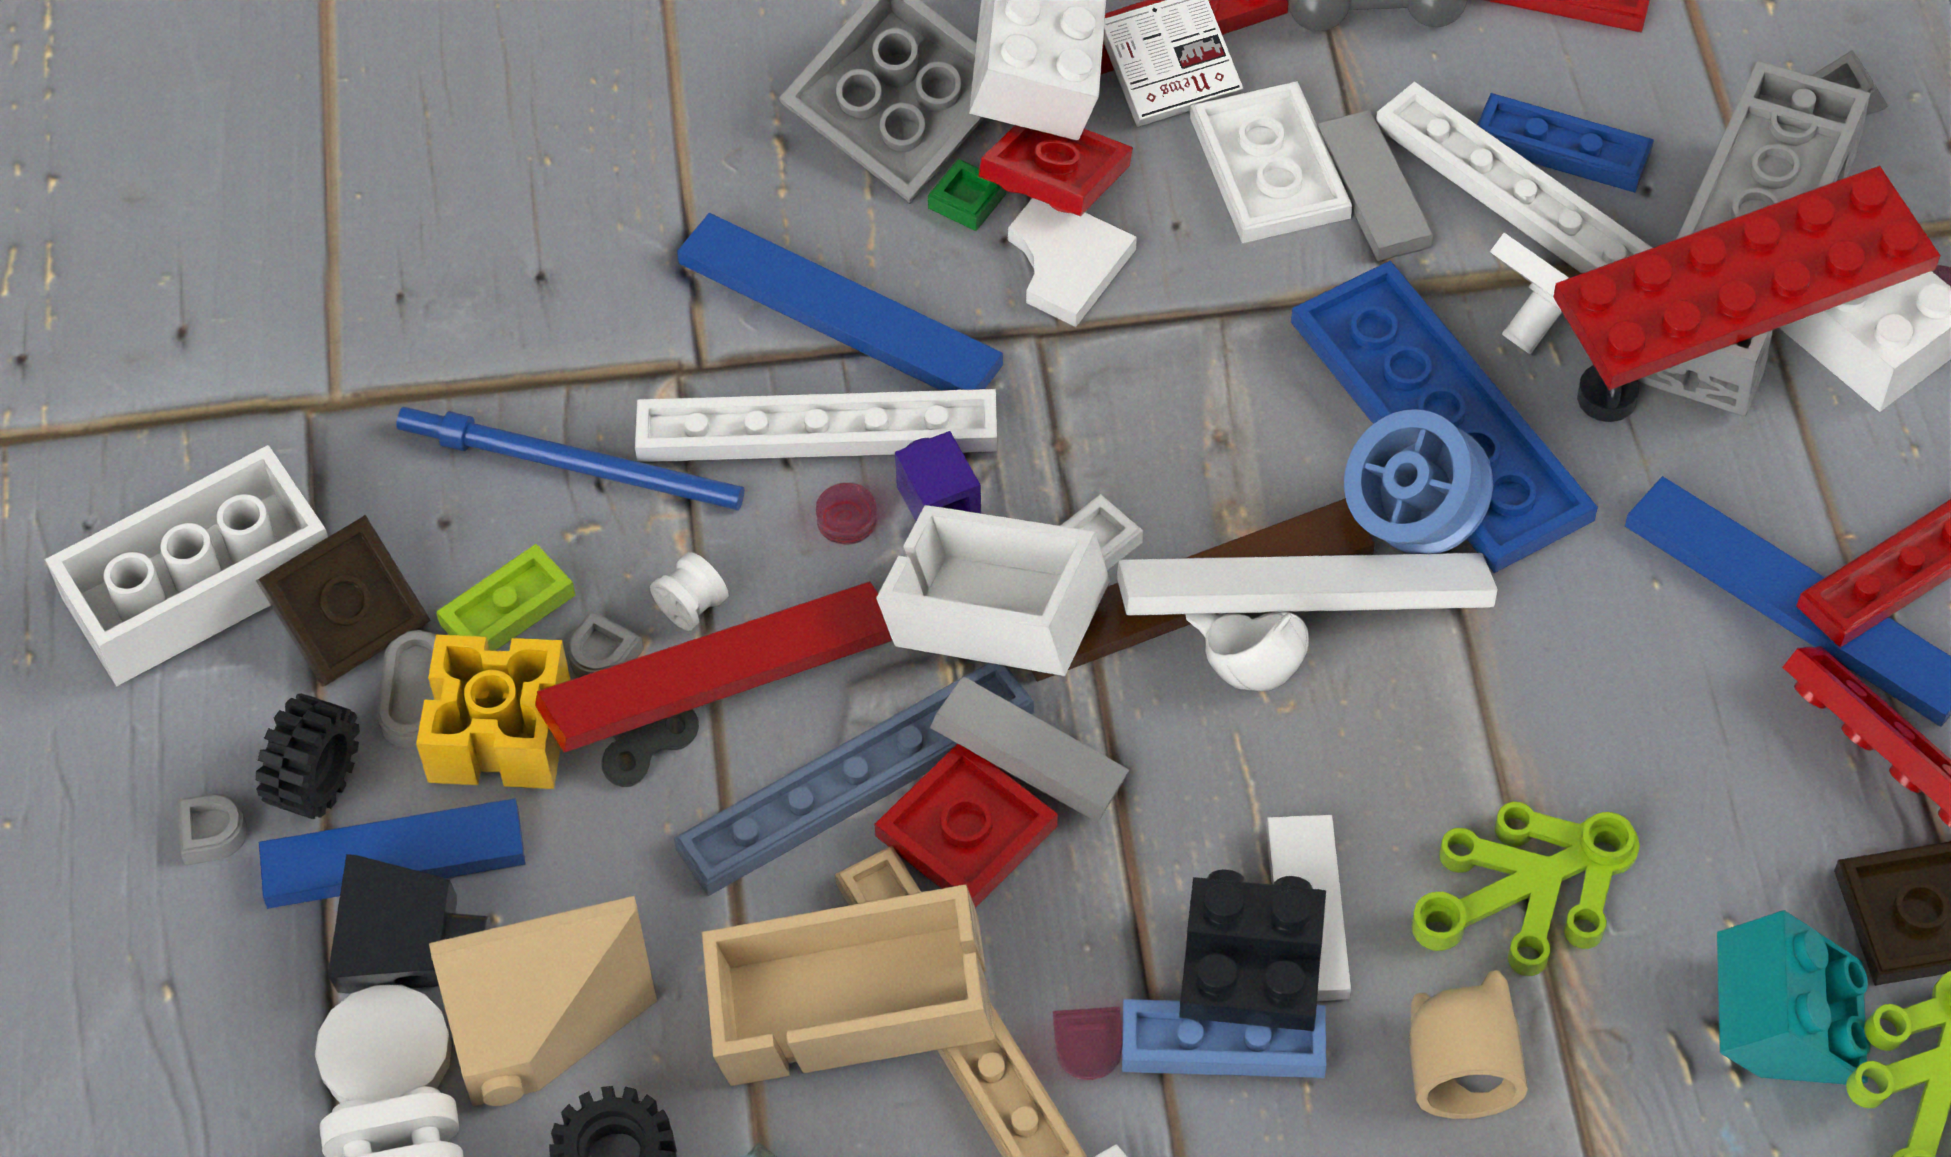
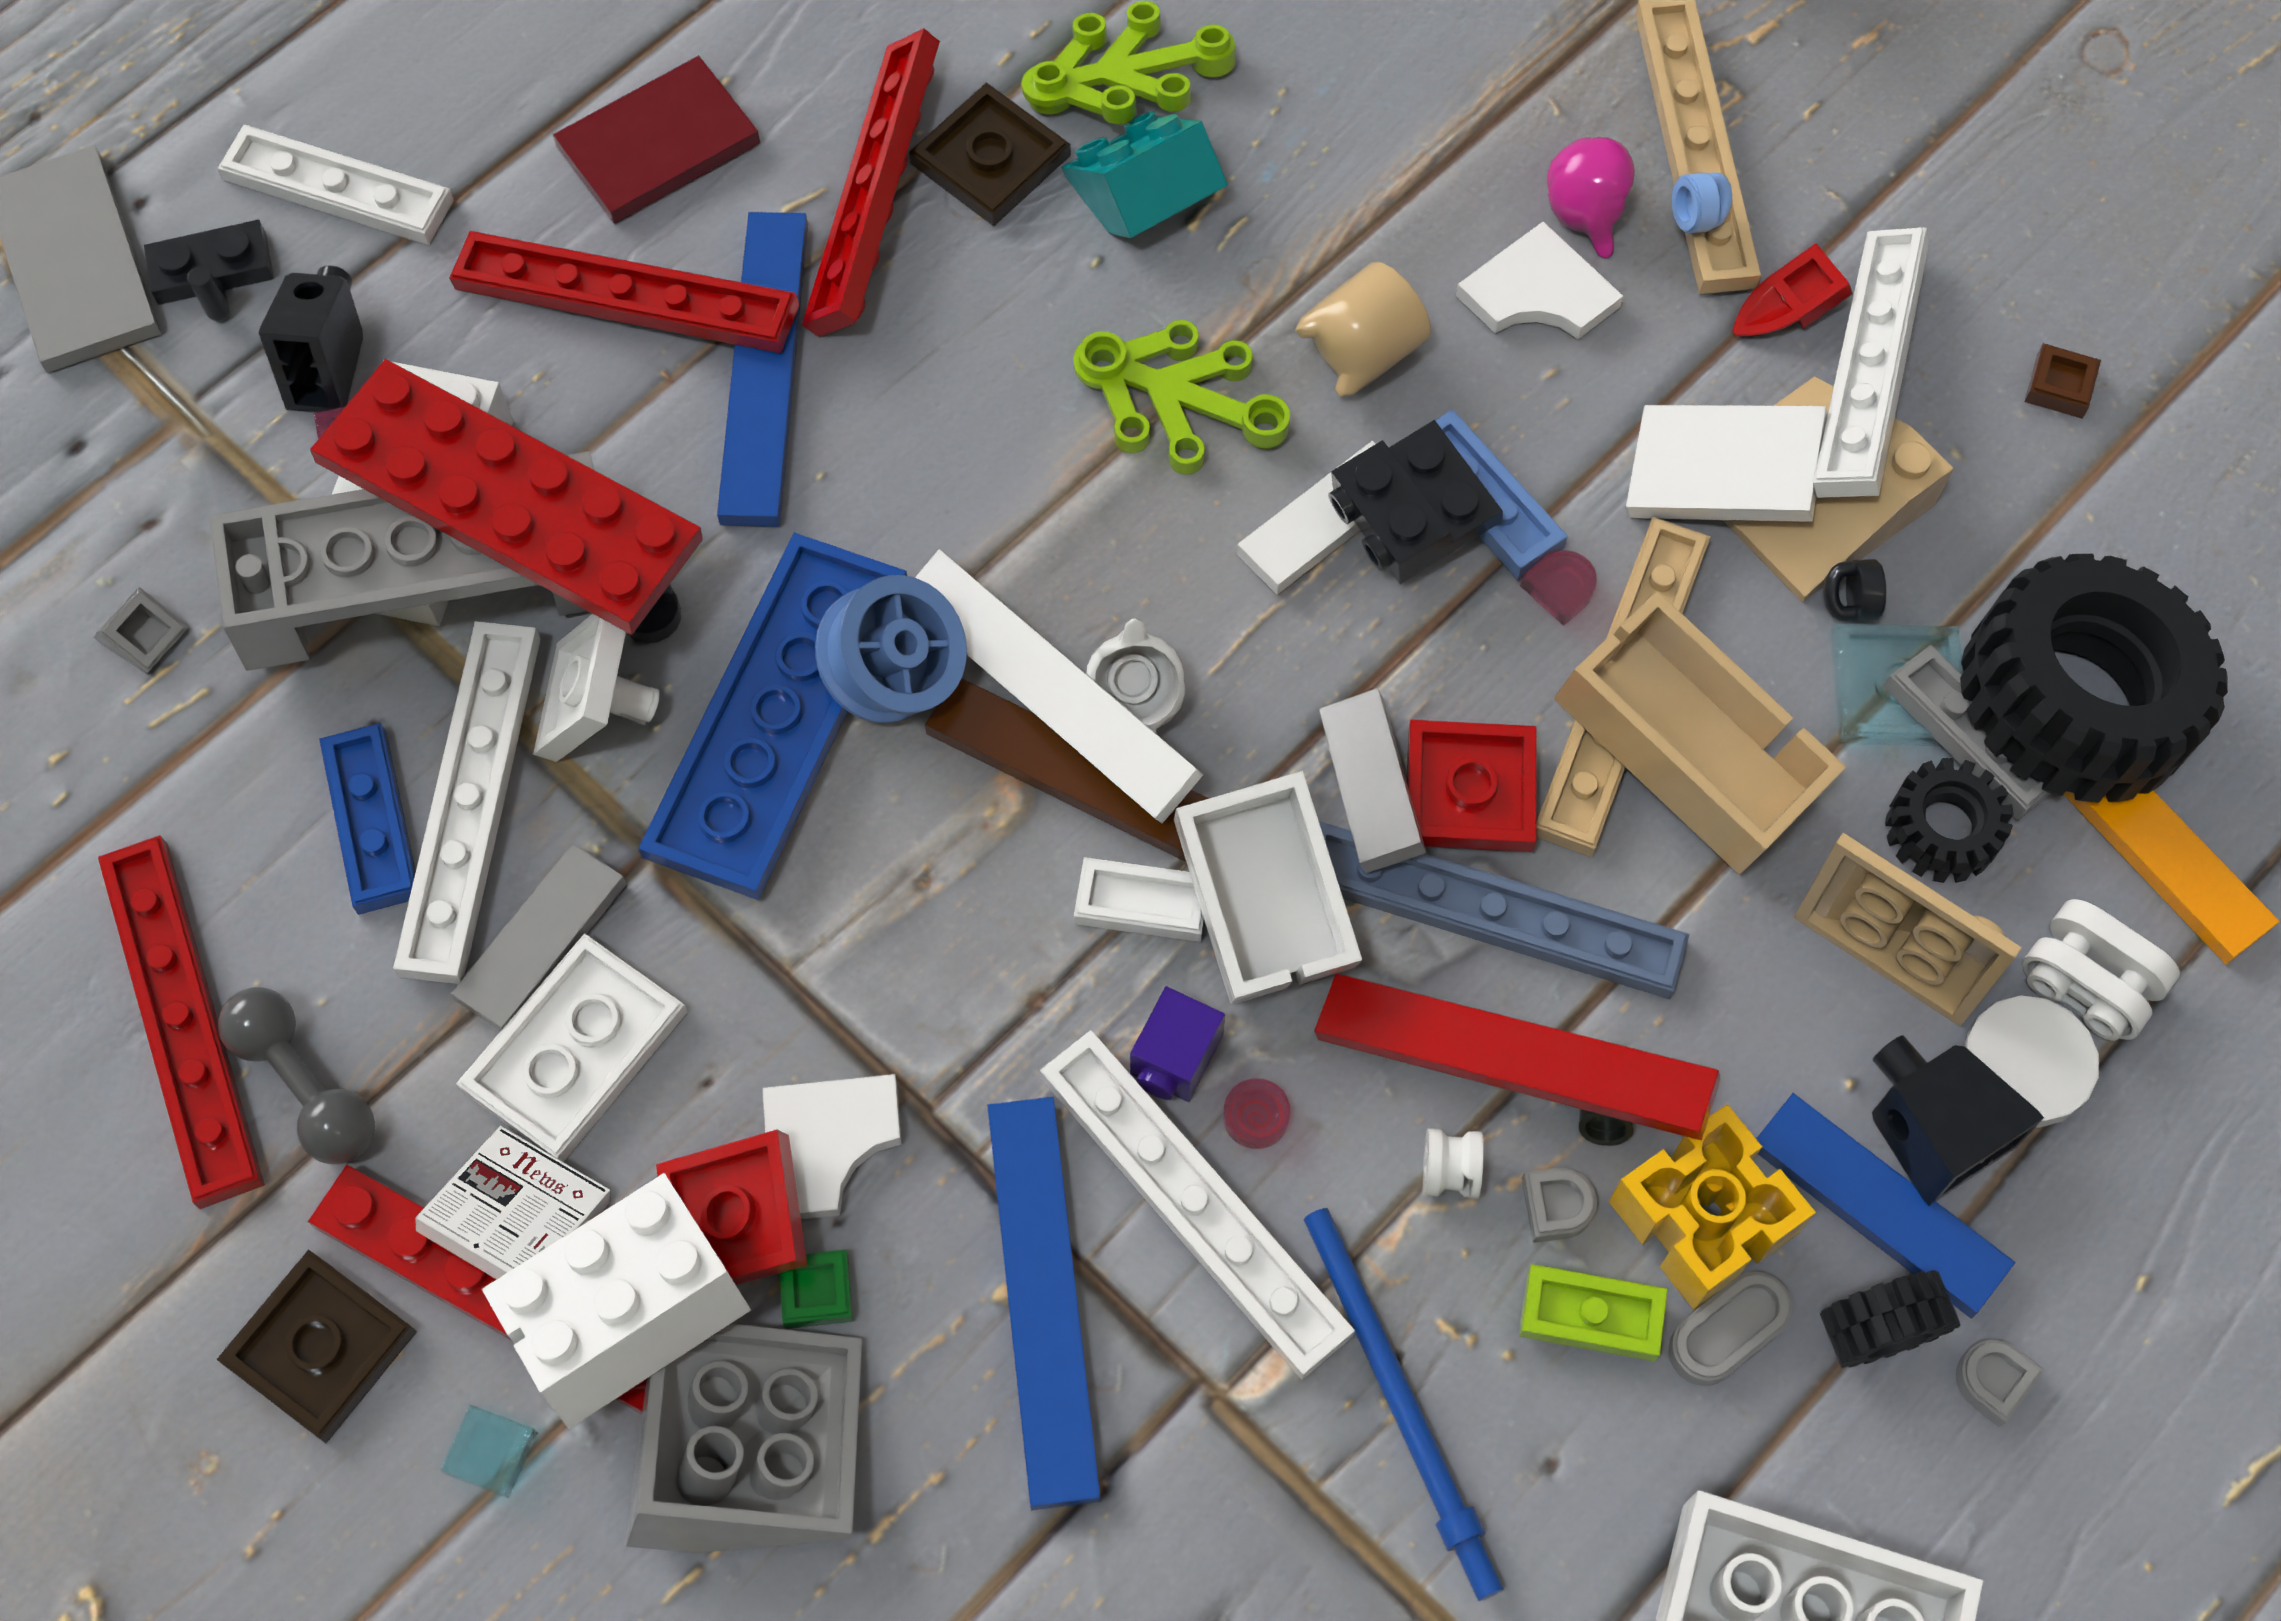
camera: 130 degrees left, 10 degrees up
dark brown tile [256,515,431,687] -> none

